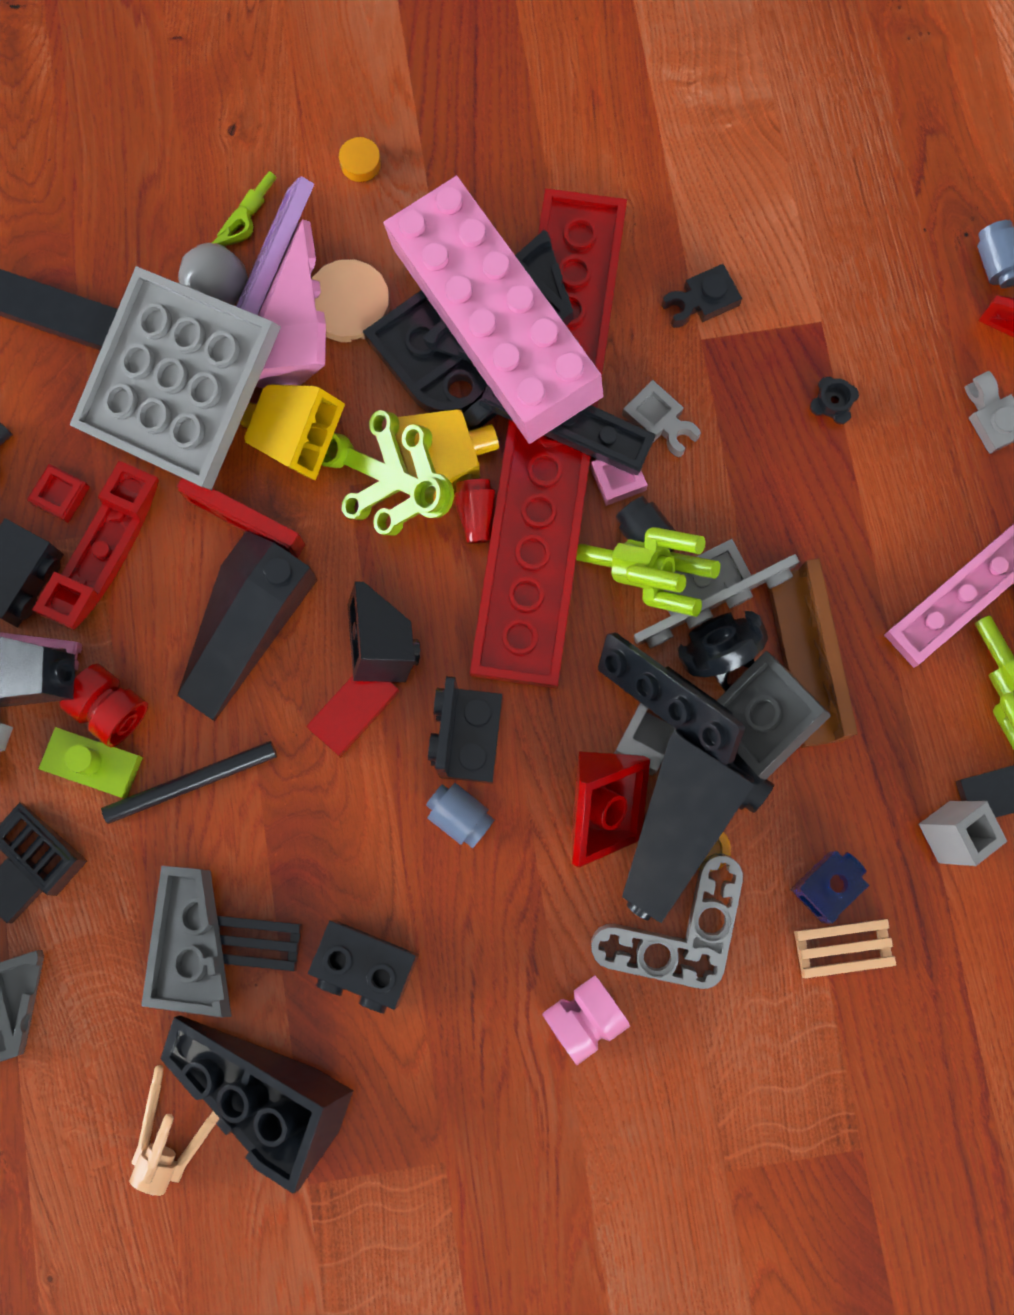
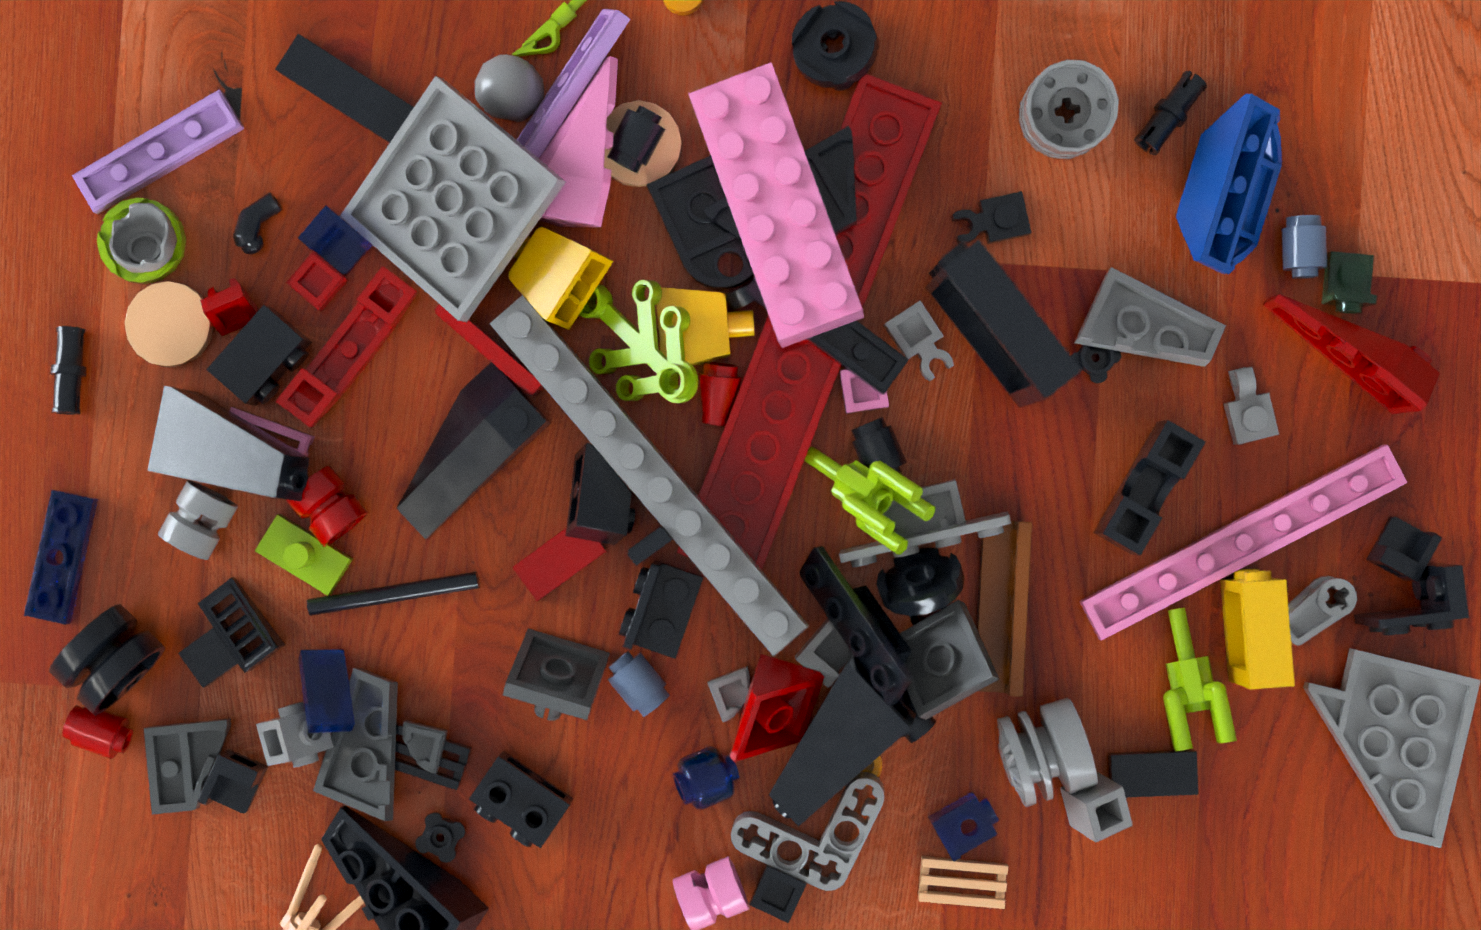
camera: 10 degrees right, 10 degrees up
none -> black panel [198,749,268,813]
none -> light grey brick [256,702,334,768]
none -> clear blue panel [298,205,372,275]
none -> clear blue tile [298,649,355,733]
none -> dark grey tile [403,720,448,774]
none -> black plate [415,812,465,863]
none -> light grey brick [490,295,809,656]
none -> dark grey tile [503,628,610,721]
none -> black brick [607,105,666,174]
none -> black tile [627,526,673,566]
none -> clear blue head [672,746,740,810]
none -> light grey tile [707,666,750,723]
none -> black plate [749,864,807,923]
none -> black plate [792,1,879,91]
none -> black window [925,240,1082,408]
none -> light grey wheel [997,697,1098,807]
none -> light grey wheel [1019,60,1119,159]
none -> light grey wing [1074,267,1226,367]
none -> black arch [1093,420,1206,556]
none -> black pin [1134,71,1207,155]
none -> blue wedge [1175,94,1282,274]

